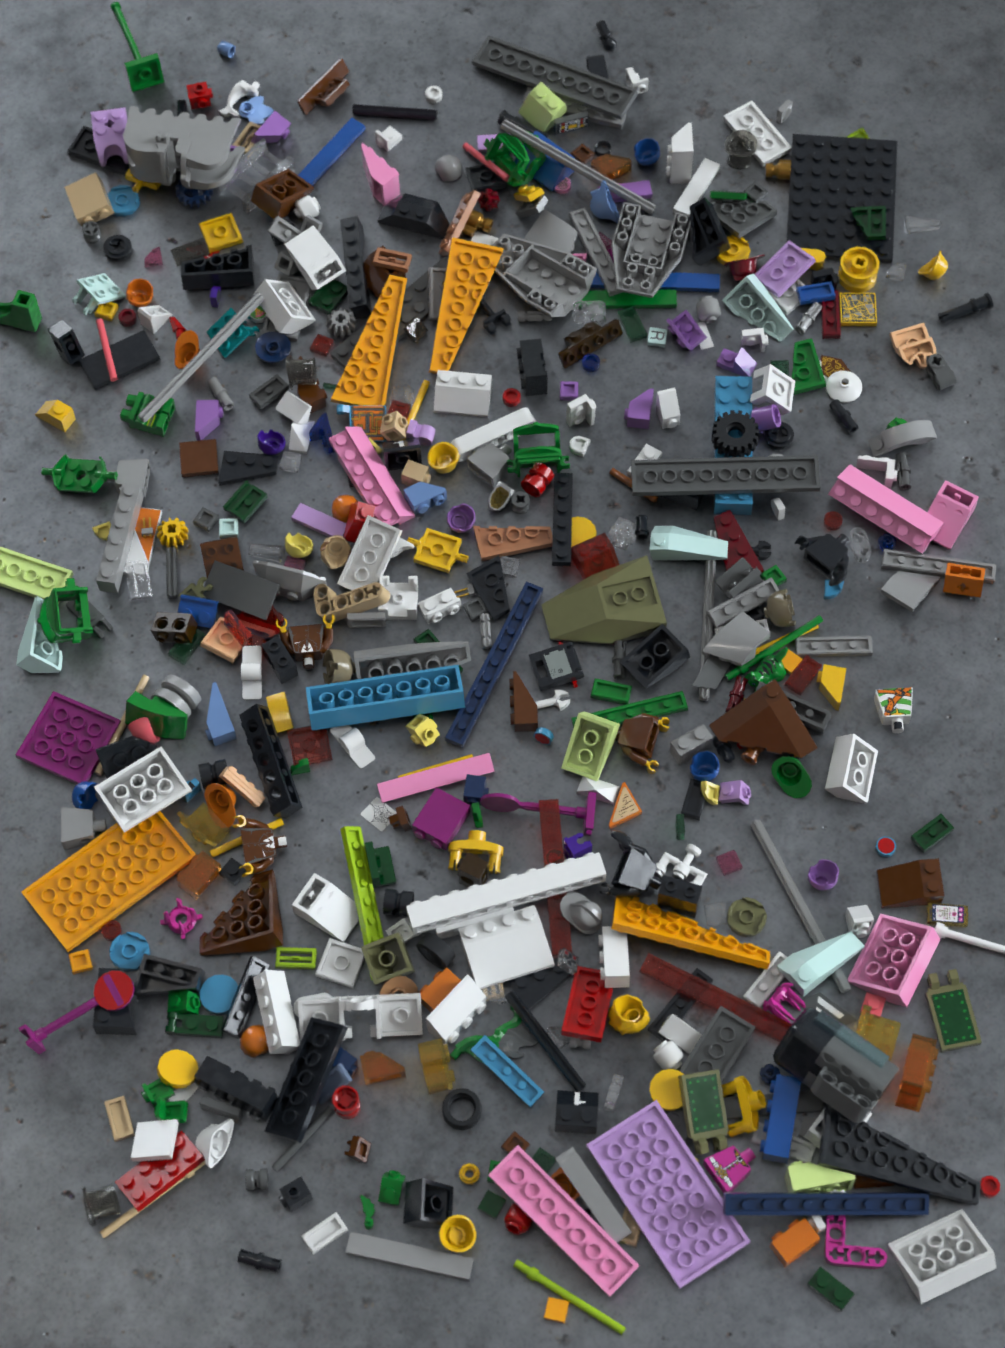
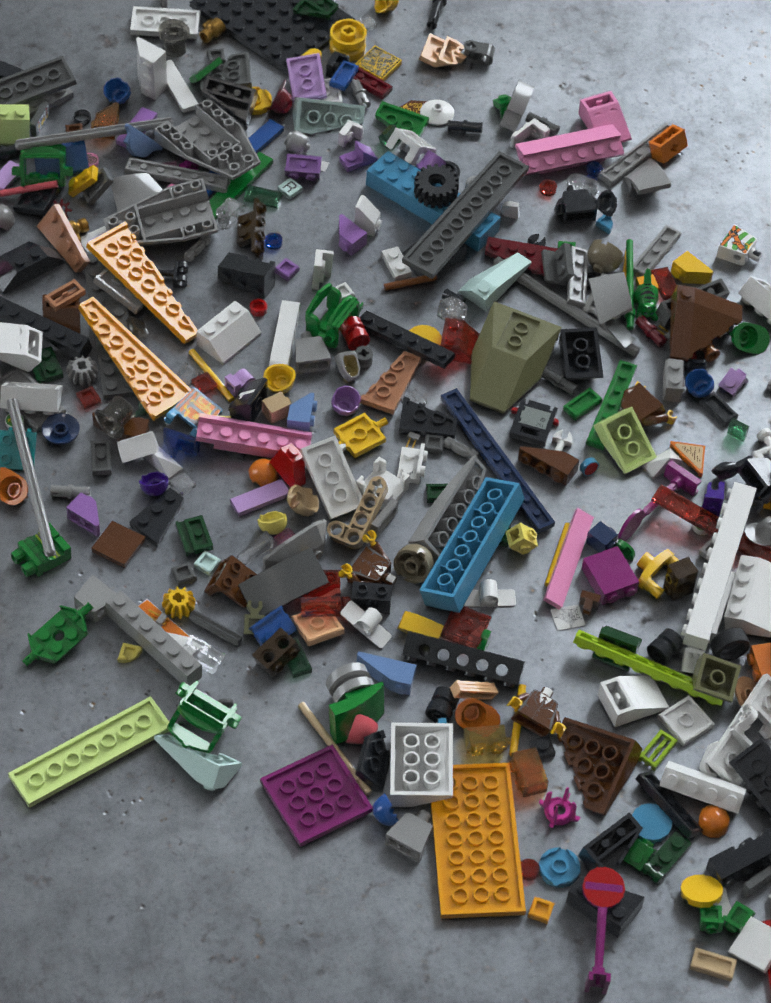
camera: 60 degrees left, 10 degrees down
tan brick [380,411,408,441] -> none
white bracket [625,67,649,94] -> none
light yellow tile [701,781,720,806] -> none

